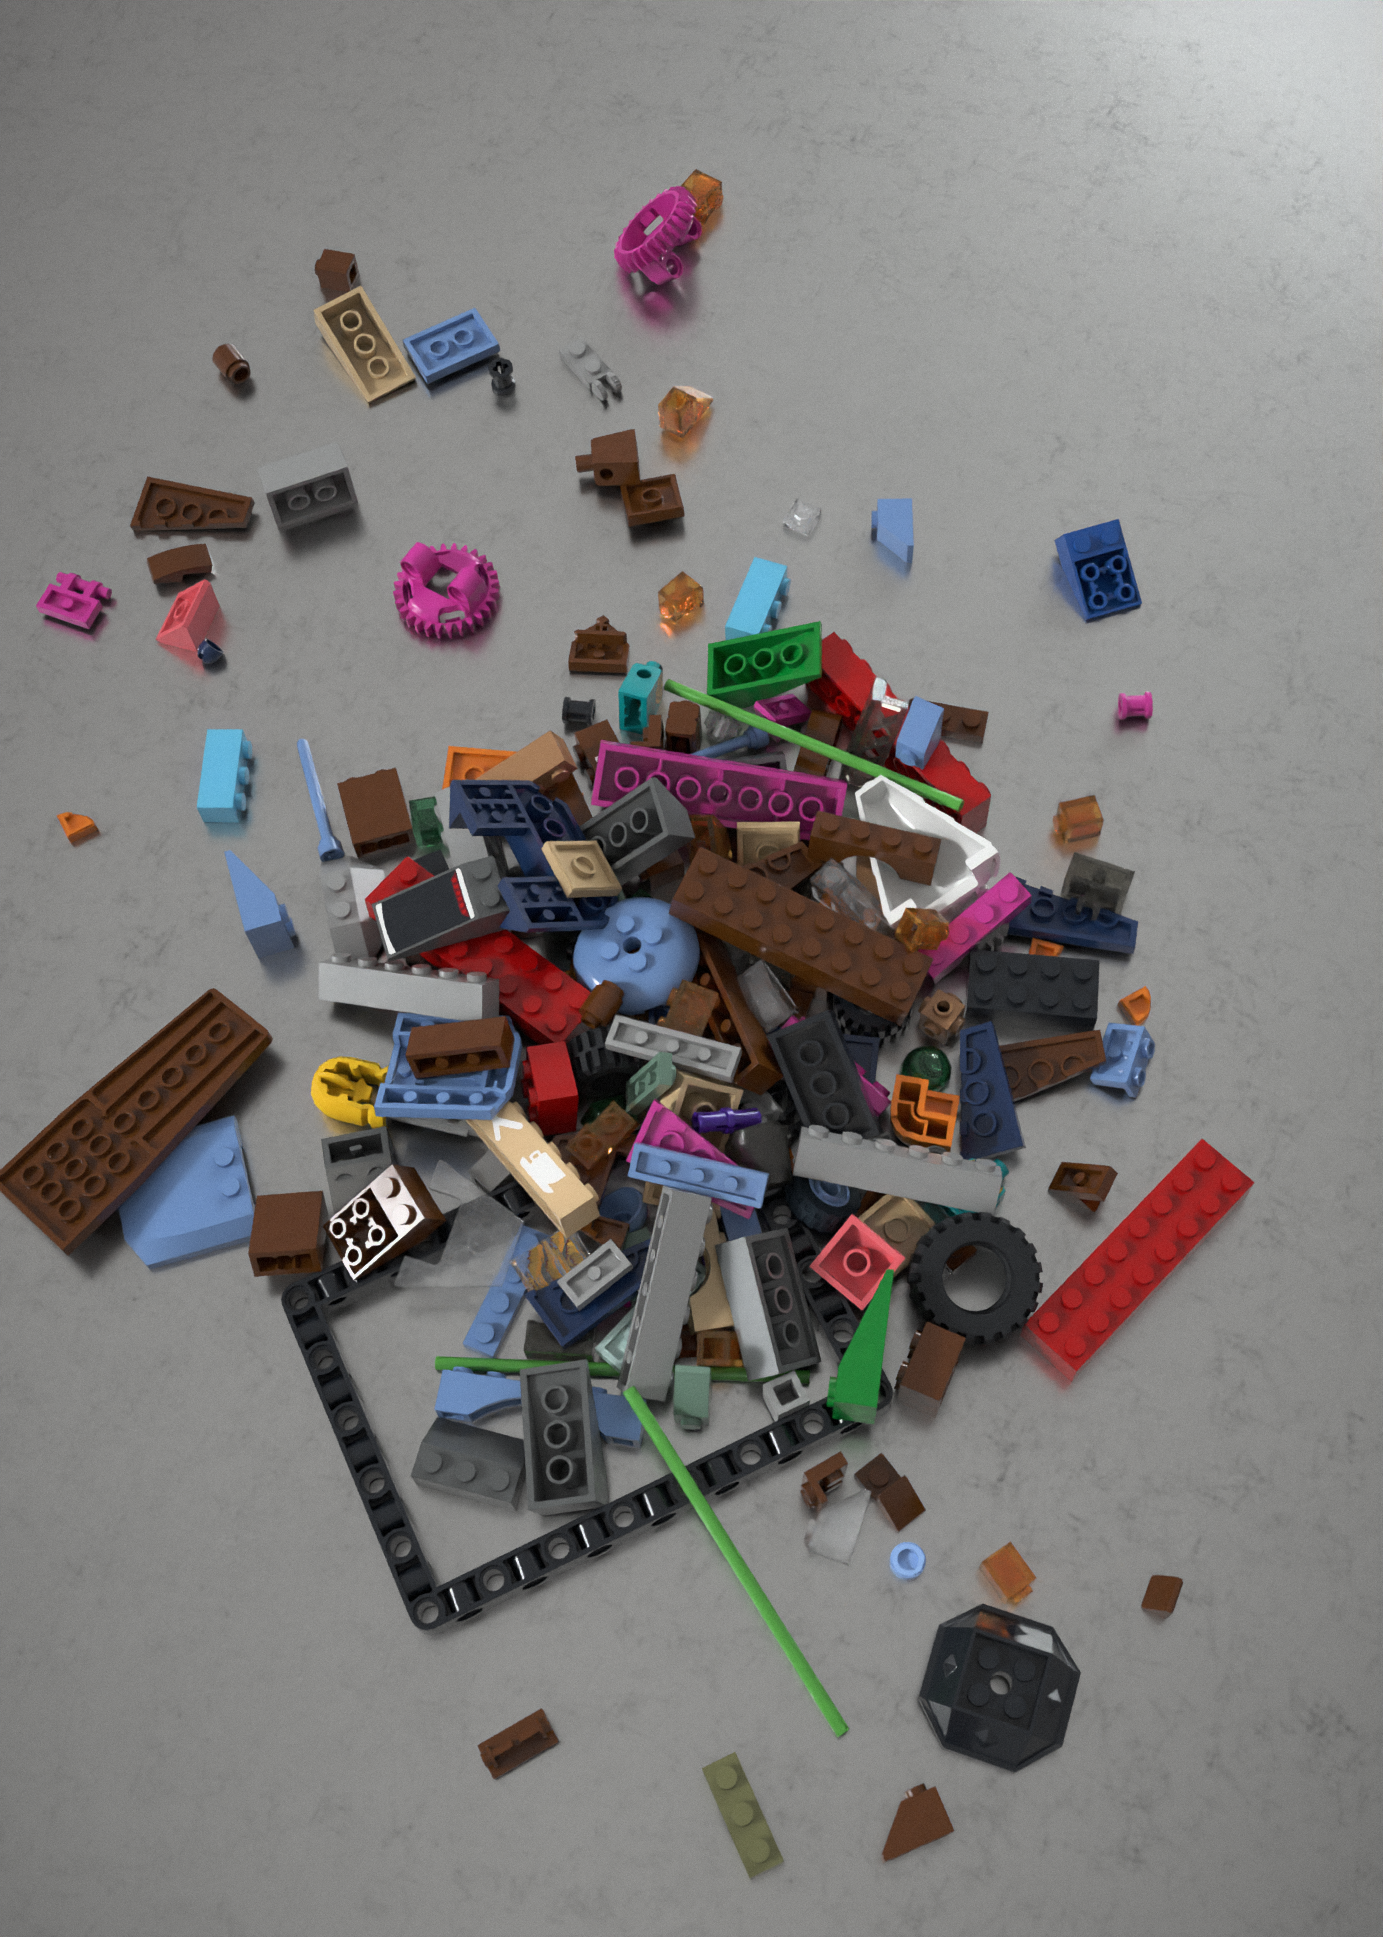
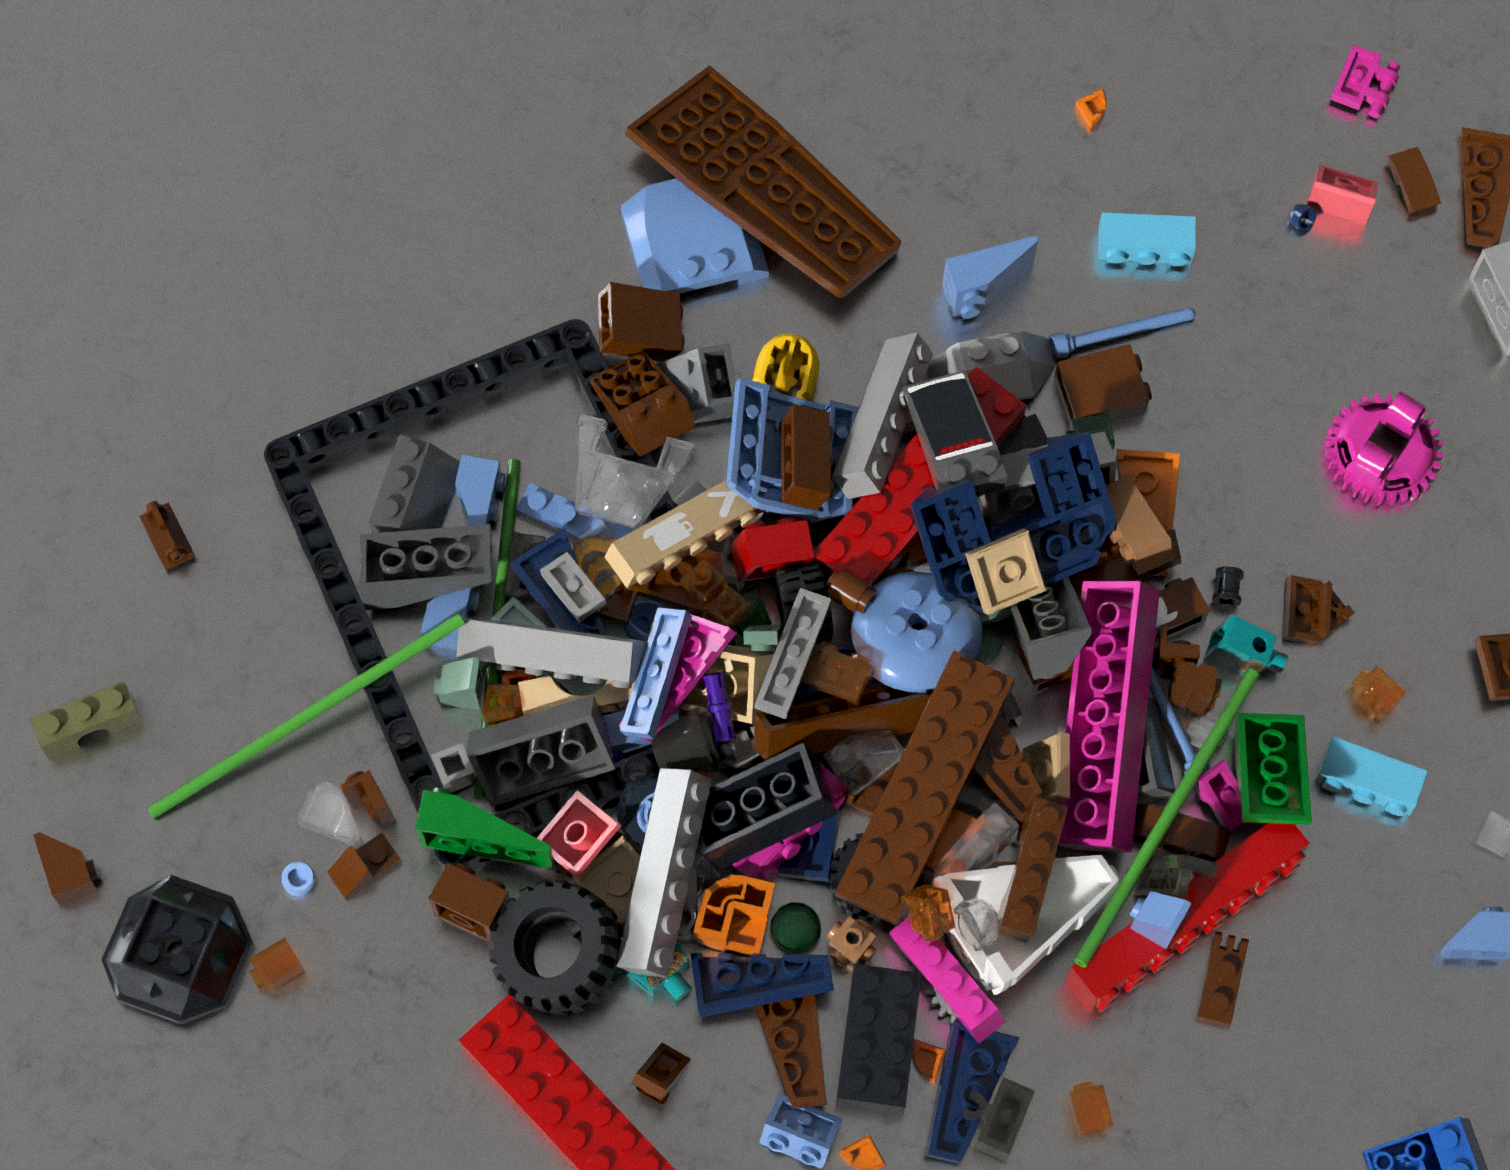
camera: 85 degrees right, 5 degrees up
clear orange slope [687,814,733,865] -> none
reddish brown slope [1141,1575,1183,1619] -> none
none -> clear hair [953,898,1000,951]

